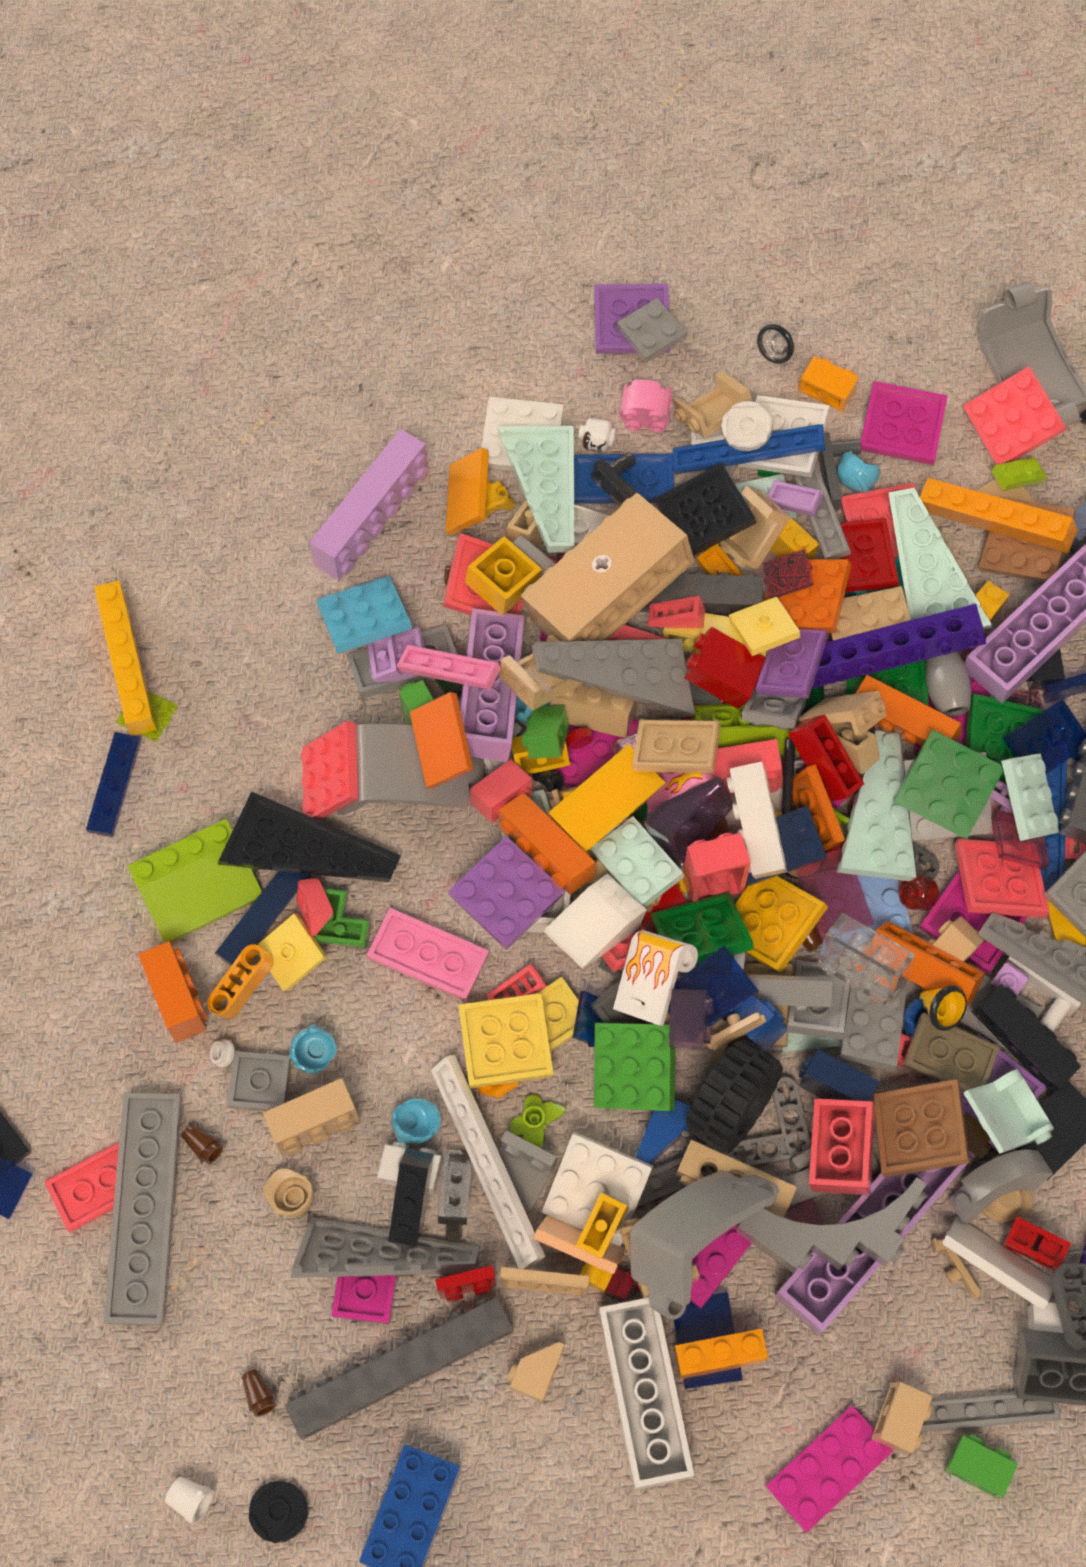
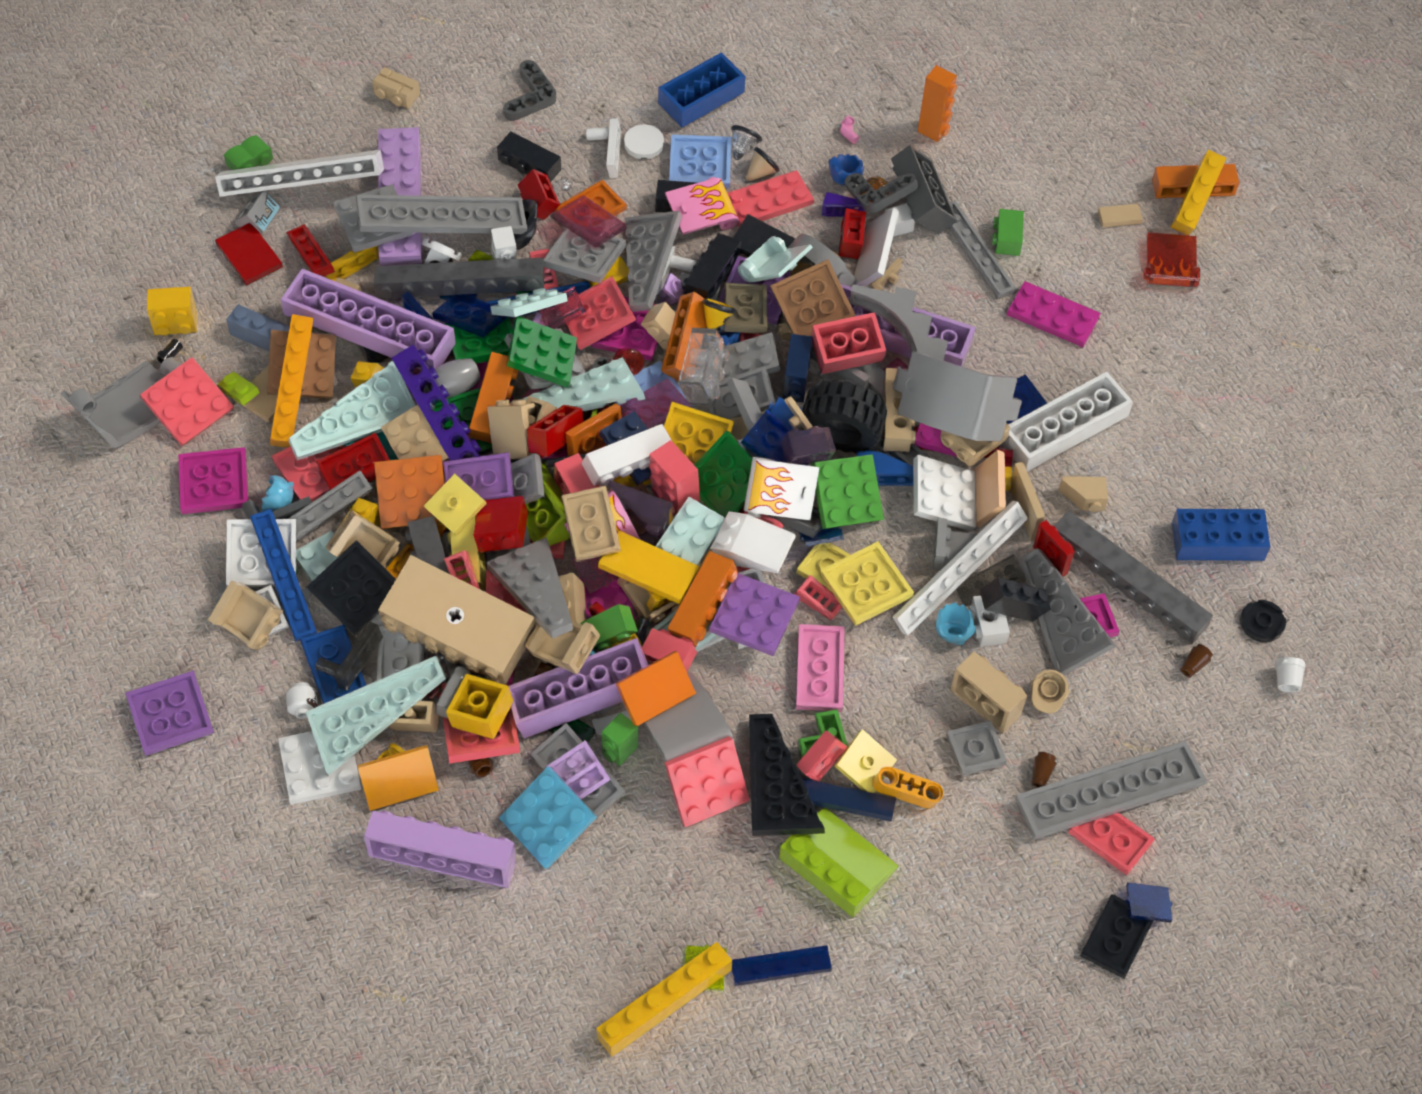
camera: 115 degrees left, 10 degrees down
orange brick [138,941,208,1043] -> none
white plate [210,1039,235,1067] -> none
medium azure hair [289,1024,337,1074] -> none
bright pink tile [397,645,501,690] -> none
lime animal [509,1095,566,1149] -> none
yellow slope [575,1193,630,1259] -> none
light grey plate [617,298,686,363] -> none
bright pink brick [620,380,673,433] -> none
light orange brick [674,1328,768,1379] -> none
white tile [721,401,773,451] -> none
clear hat [757,324,796,364] -> none
clear pink piece [762,549,814,599] -> none
lavender tile [768,480,823,516] -> none
light orange brick [798,355,859,412] -> none
tan brick [871,1382,932,1454] -> none

